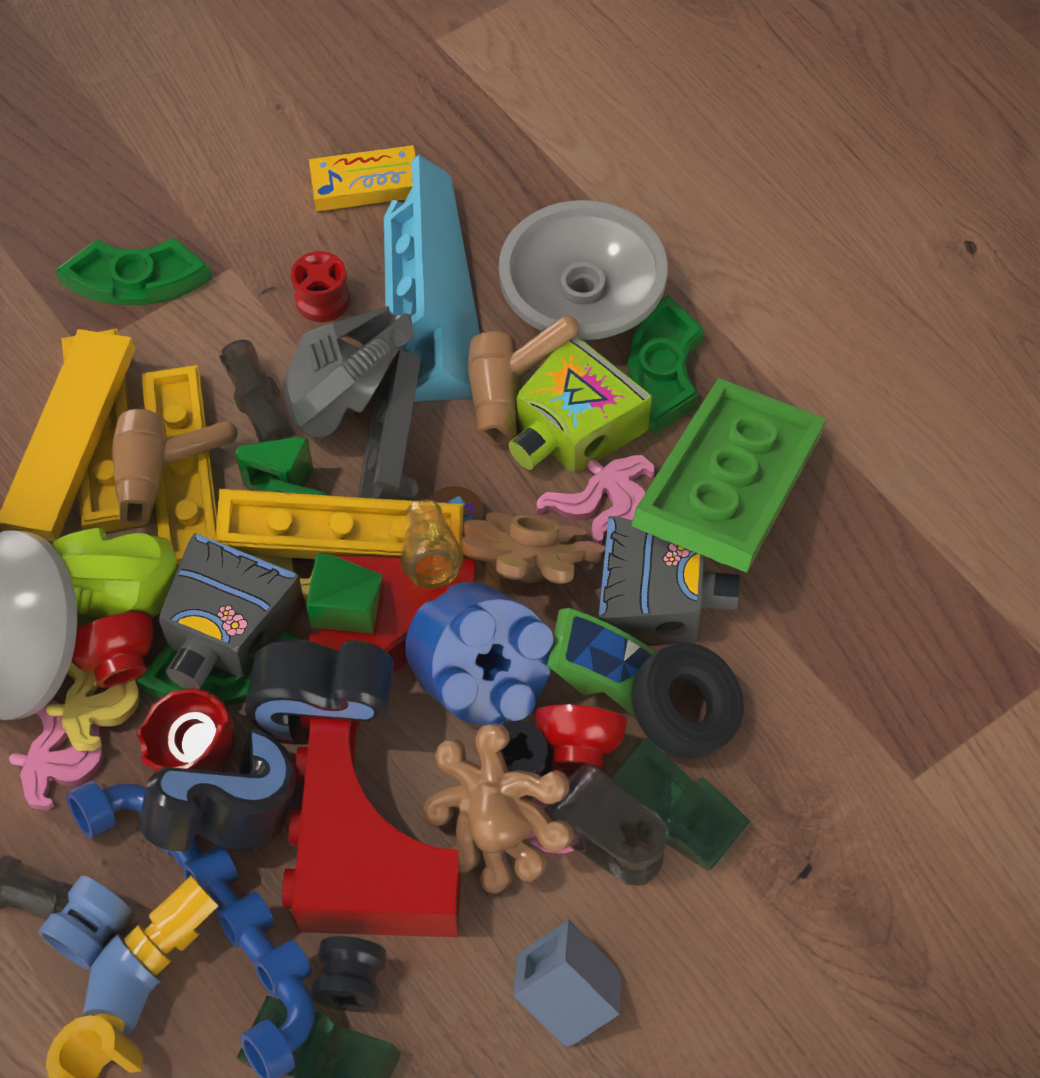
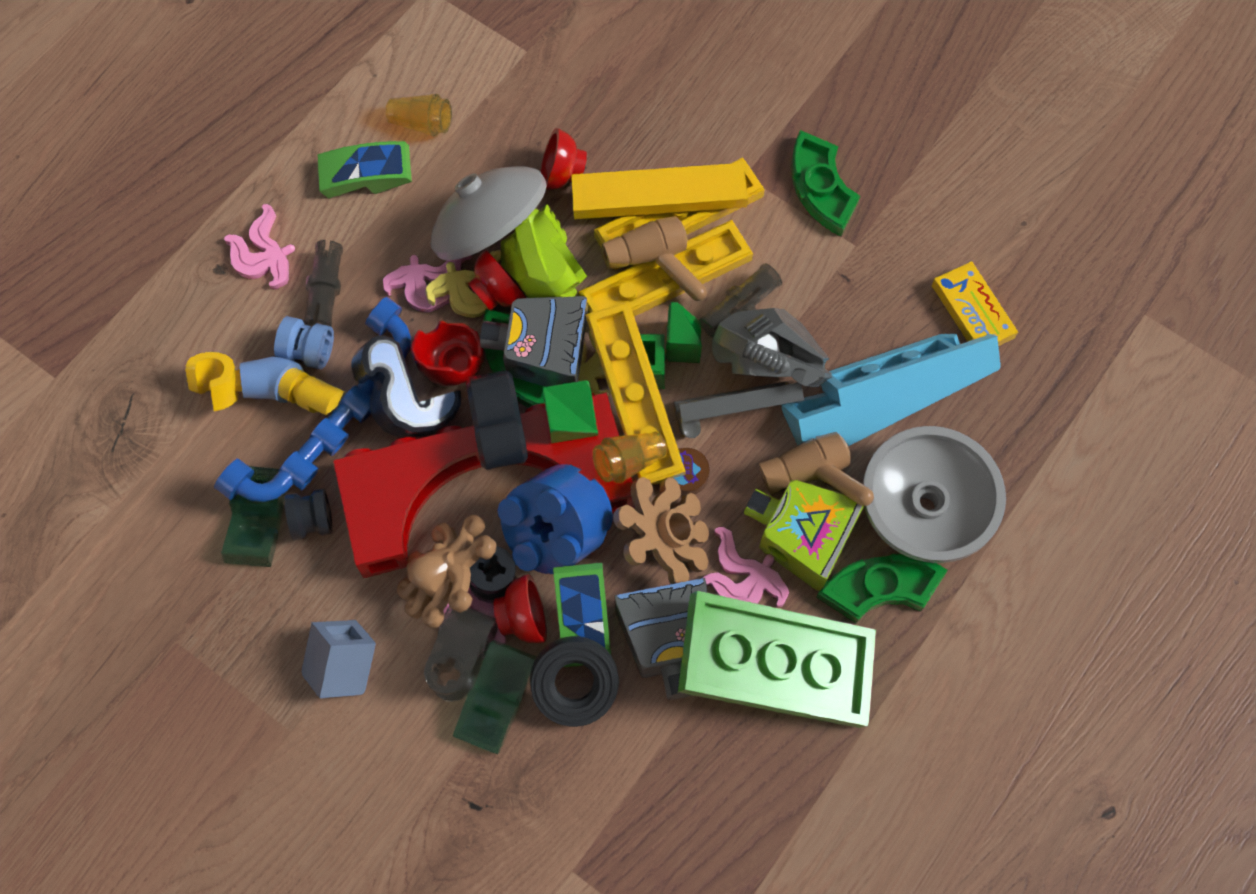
camera: 70 degrees right, 10 degrees up
red wheel [290,251,350,322] -> none

